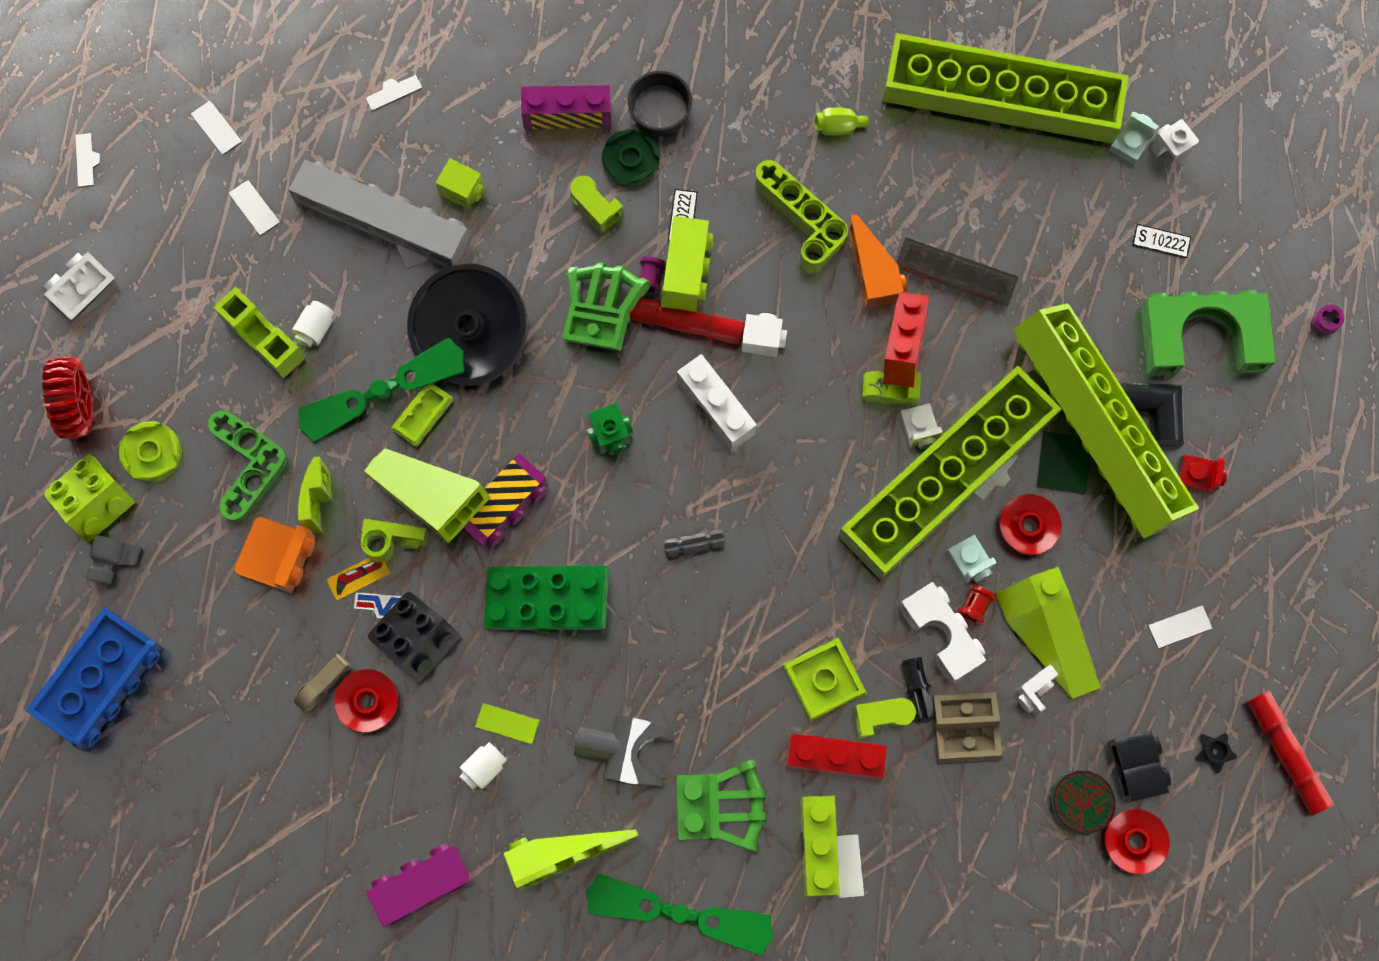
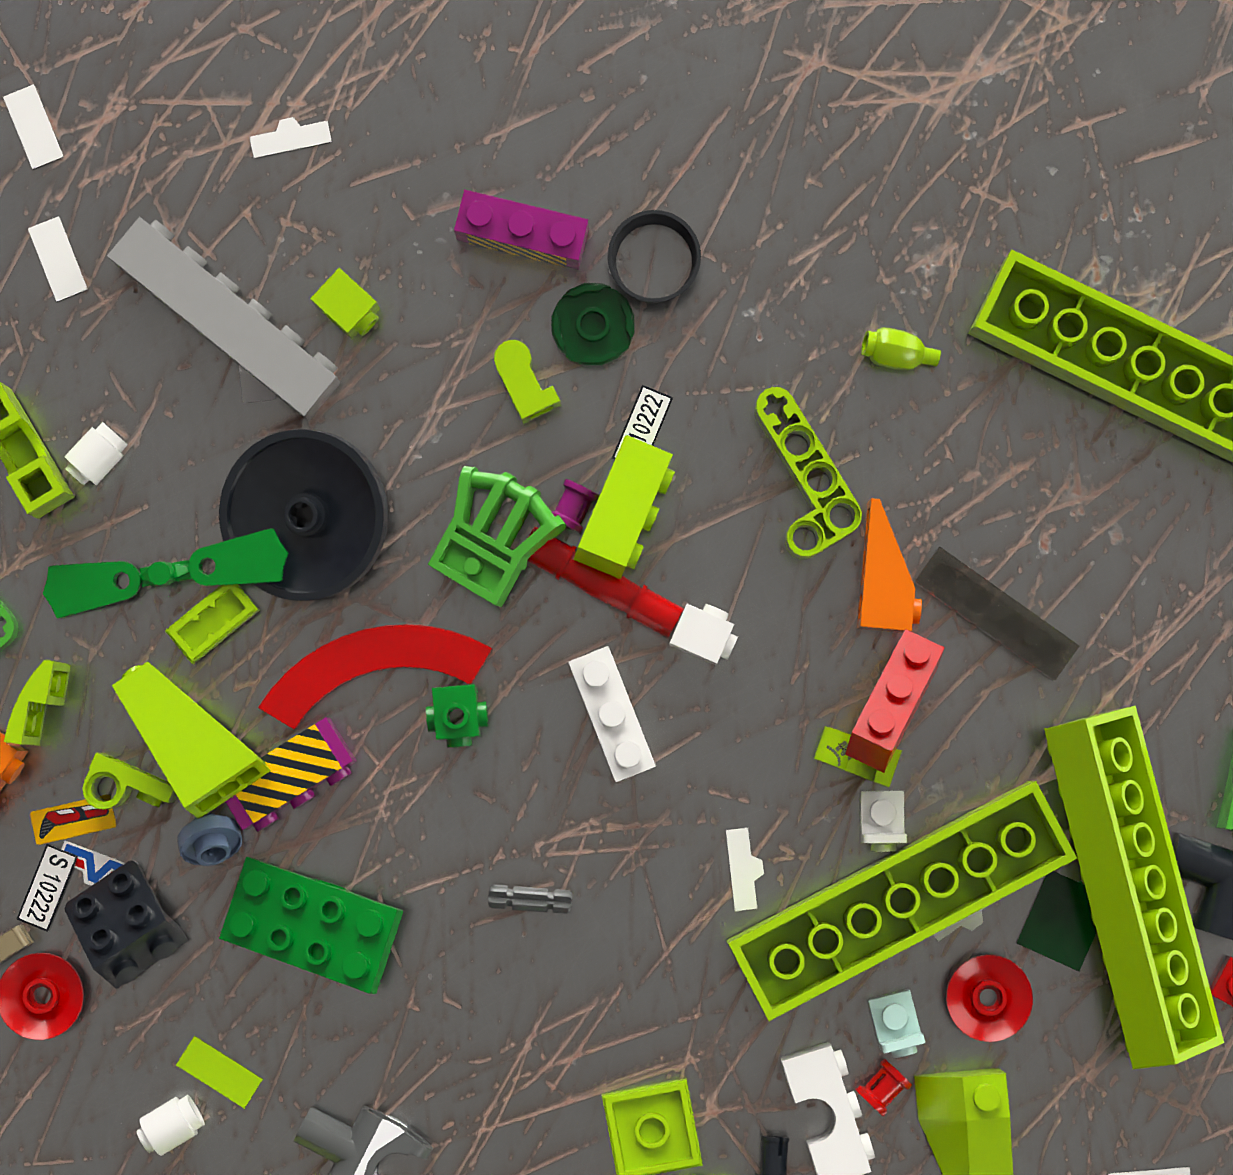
camera: 20 degrees right, 10 degrees up
none -> white sticker [17,844,78,932]
none -> sand blue plate [177,813,242,866]
none -> red tile [258,624,493,730]
none -> white sticker [726,828,764,911]

